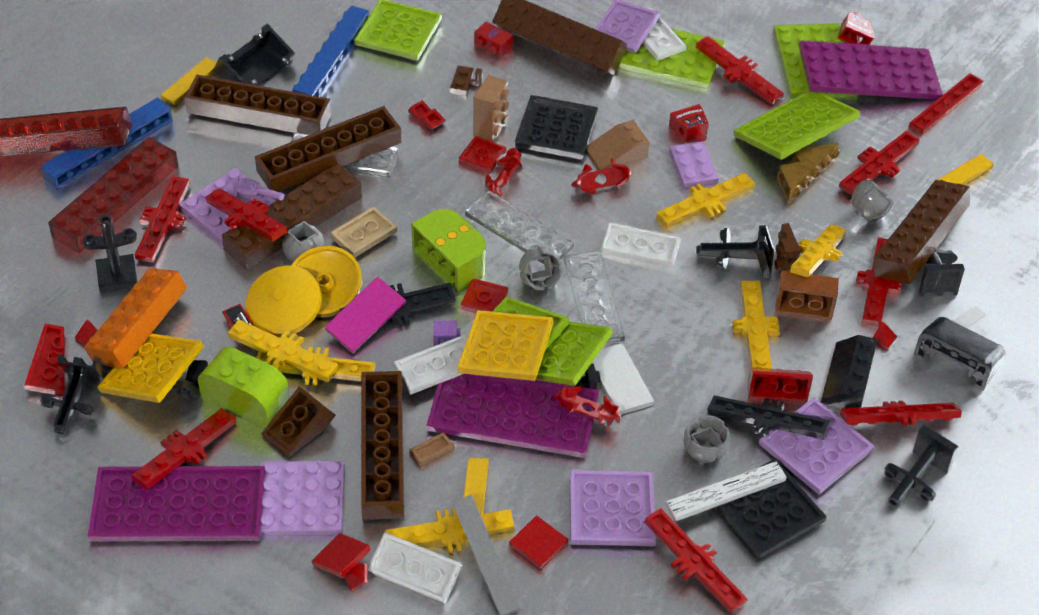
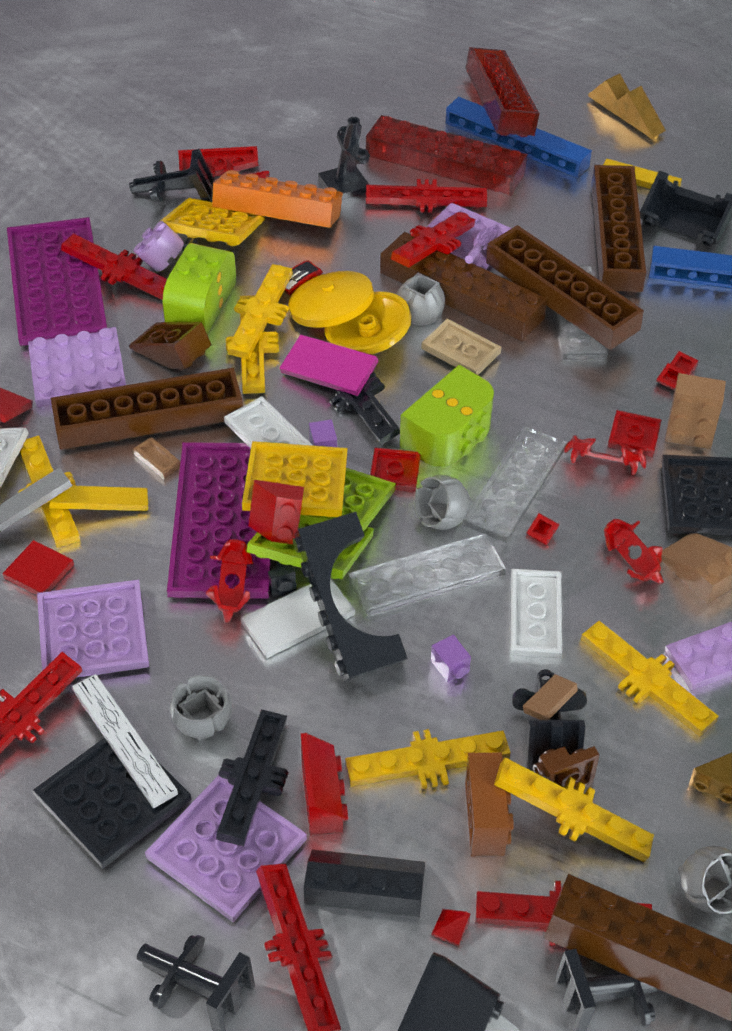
camera: 80 degrees right, 0 degrees up
none -> lavender brick [133,221,184,272]
none -> red slope [248,480,304,545]
none -> black arch [293,512,408,682]
none -> medium lavender brick [431,634,471,682]
none -> medium nougat tile [523,674,578,720]
none -> red slope [526,513,560,545]
none -> pearl gold slope [588,73,666,139]

